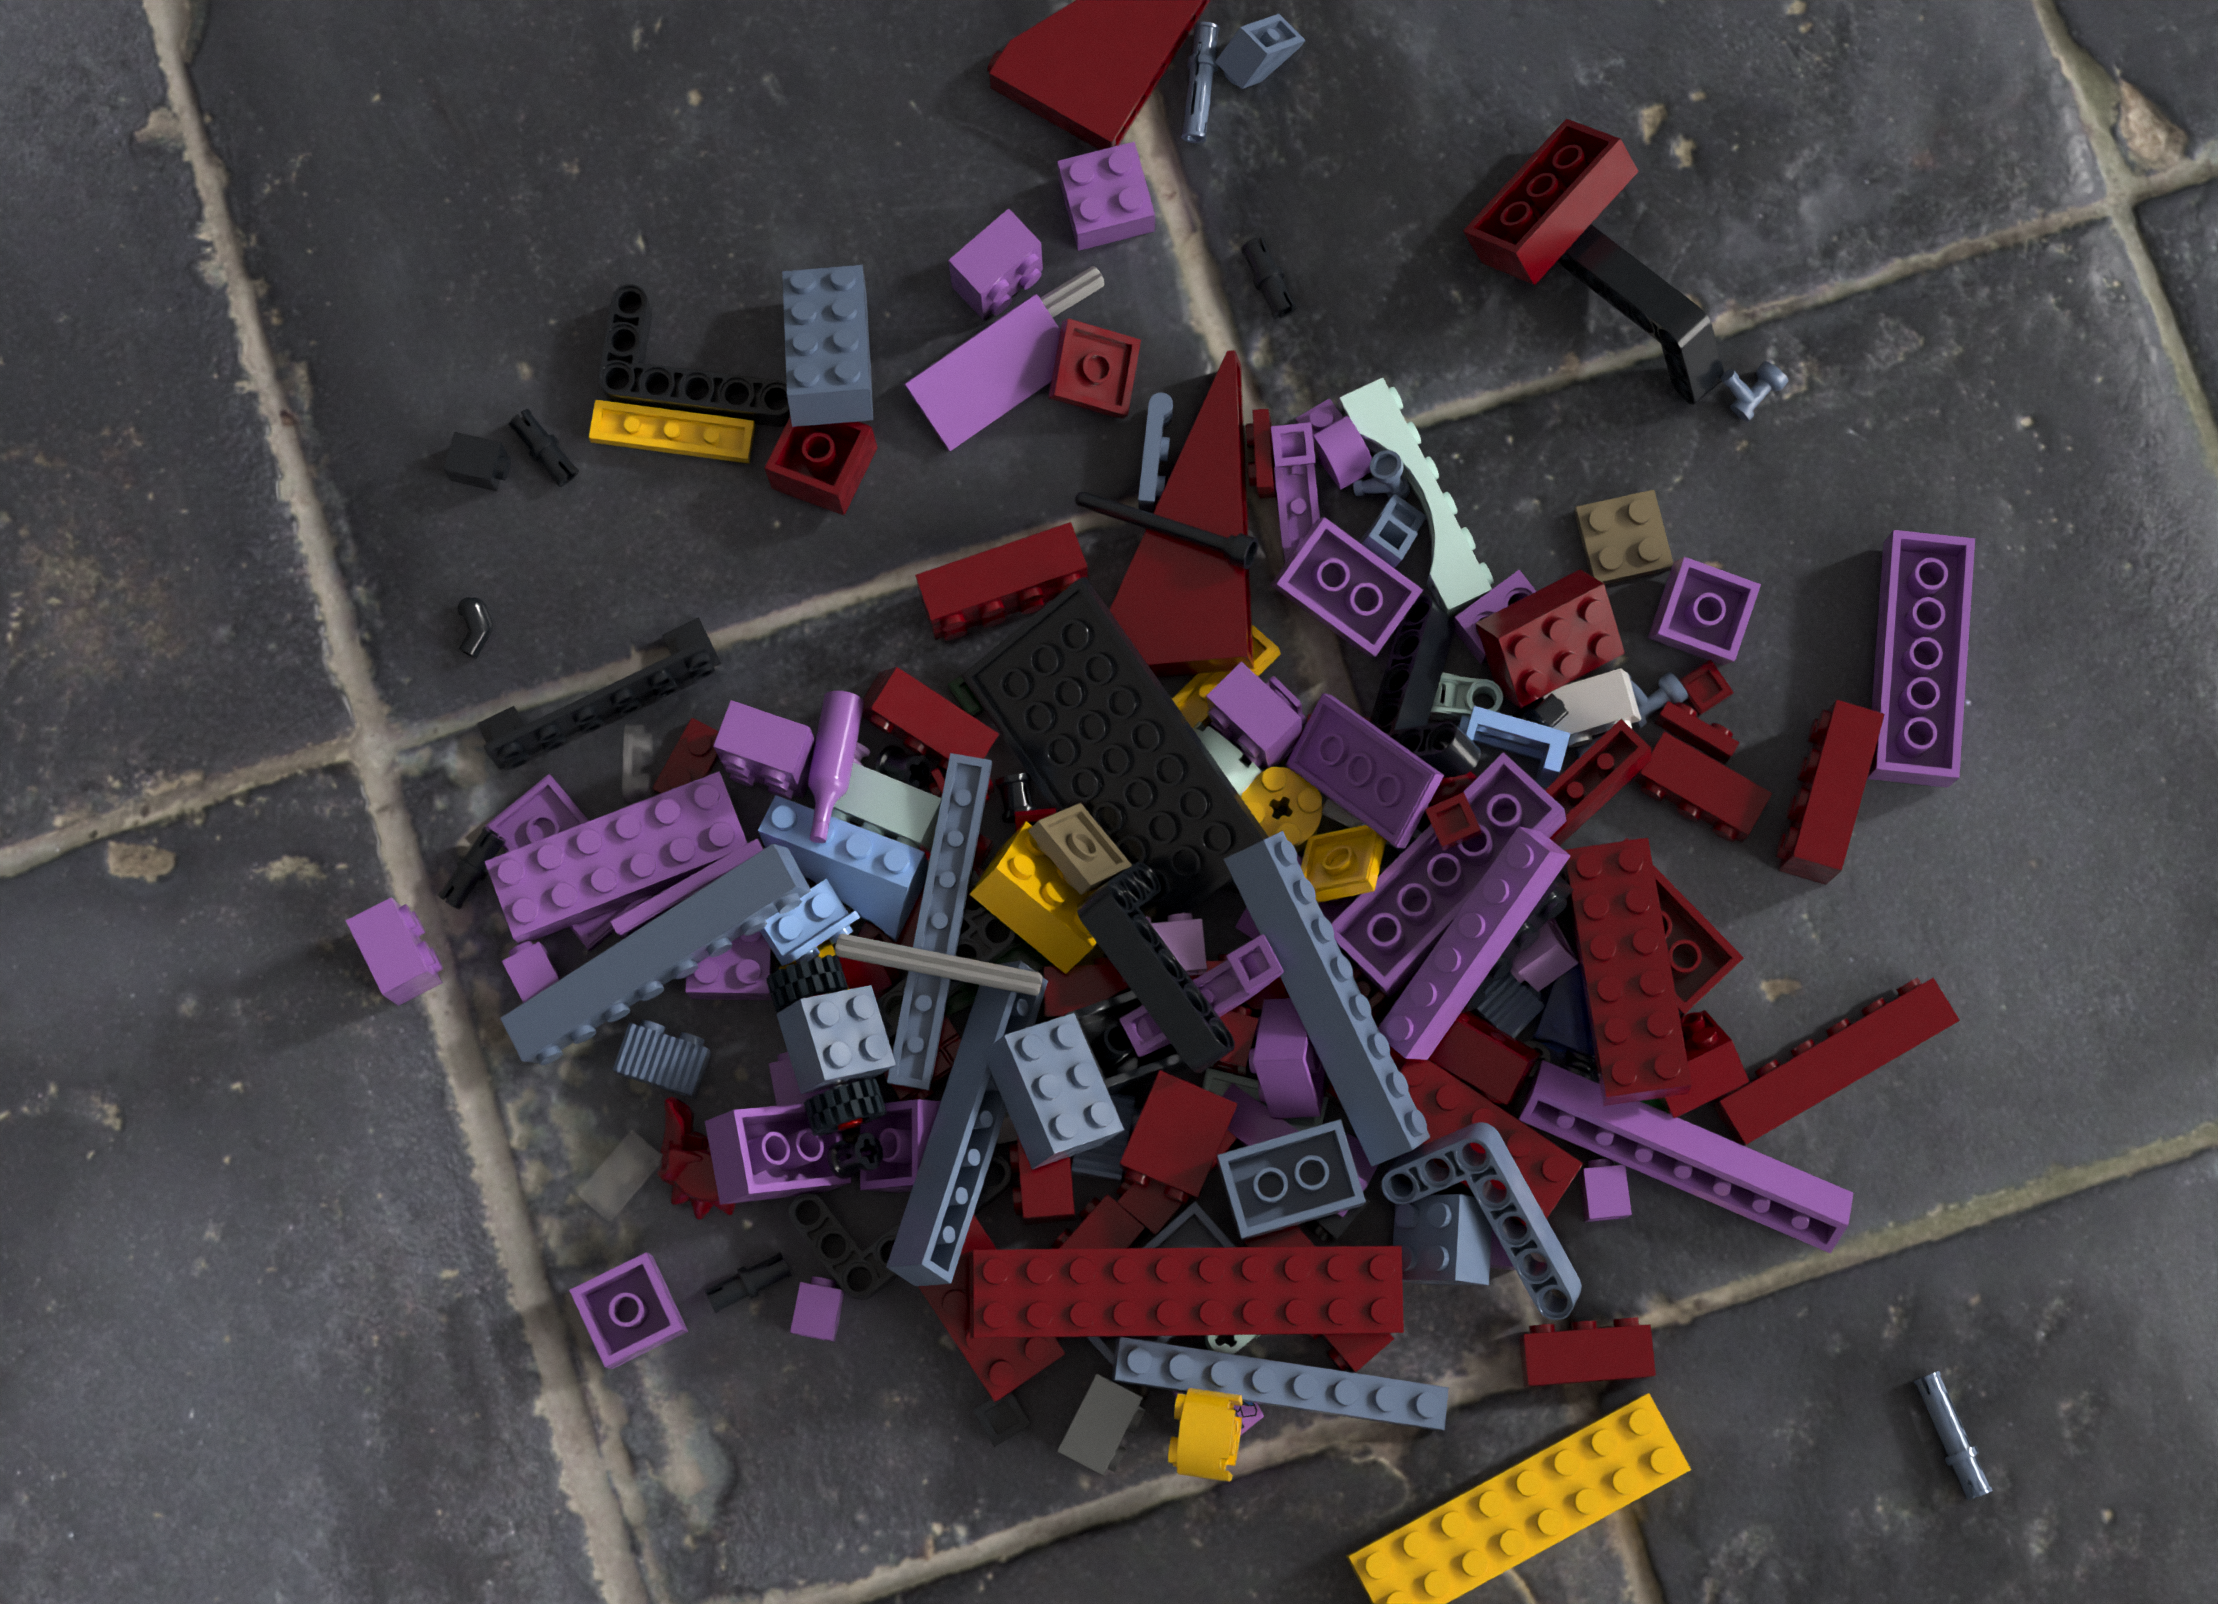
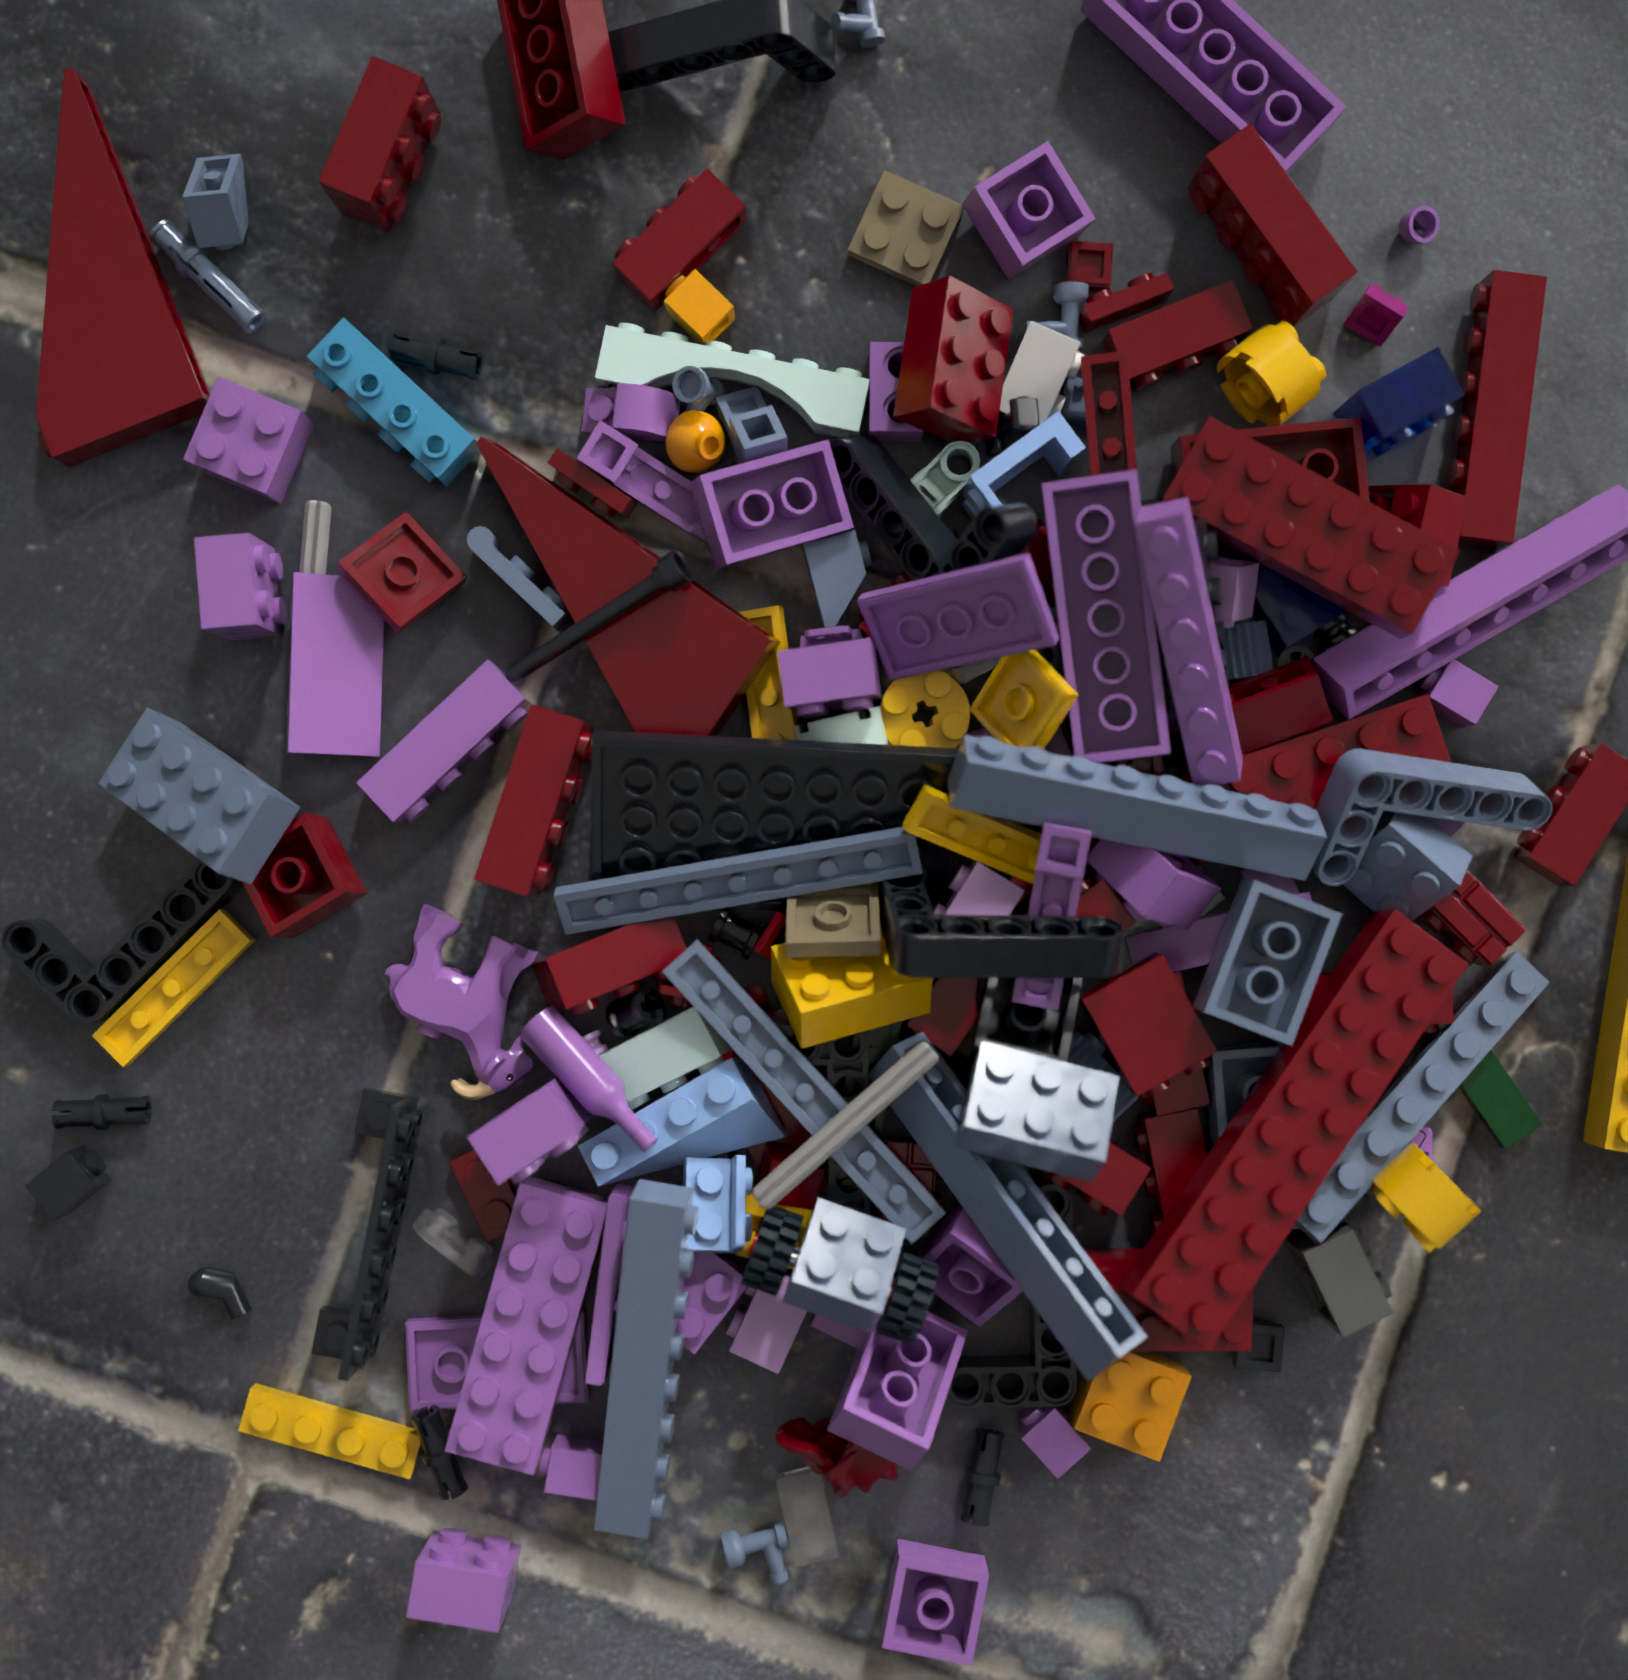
camera: 55 degrees left, 10 degrees up
sand blue brick [613,1019,712,1099] -> none
black bush [827,1133,883,1179] -> none
dark red plate [1425,792,1482,851] -> none
none -> yellow plate [238,1383,422,1479]
none -> dark azure brick [307,317,480,487]
none -> dark red brick [318,56,441,233]
none -> medium lavender brick [356,659,531,823]
none -> medium lavender animal [385,904,539,1100]
none -> sand blue plate [554,827,922,935]
none -> dark red brick [612,168,747,313]
none -> light orange brick [664,269,736,345]
none -> light orange brick [666,410,726,473]
none -> sand blue piece [721,1520,789,1584]
none -> lavender brick [726,1269,807,1374]
none -> sand blue slope [803,530,872,628]
none -> yellow plate [903,785,1042,884]
none -> light orange brick [1067,1352,1192,1462]
none -> yellow brick [1217,321,1327,427]
none -> clear blue brick [1333,347,1465,458]
none -> magenta tile [1343,284,1409,347]
none -> medium lavender hinge [1398,206,1440,244]
none -> dark red brick [1419,869,1527,967]
none -> dark green tile [1425,1023,1542,1149]

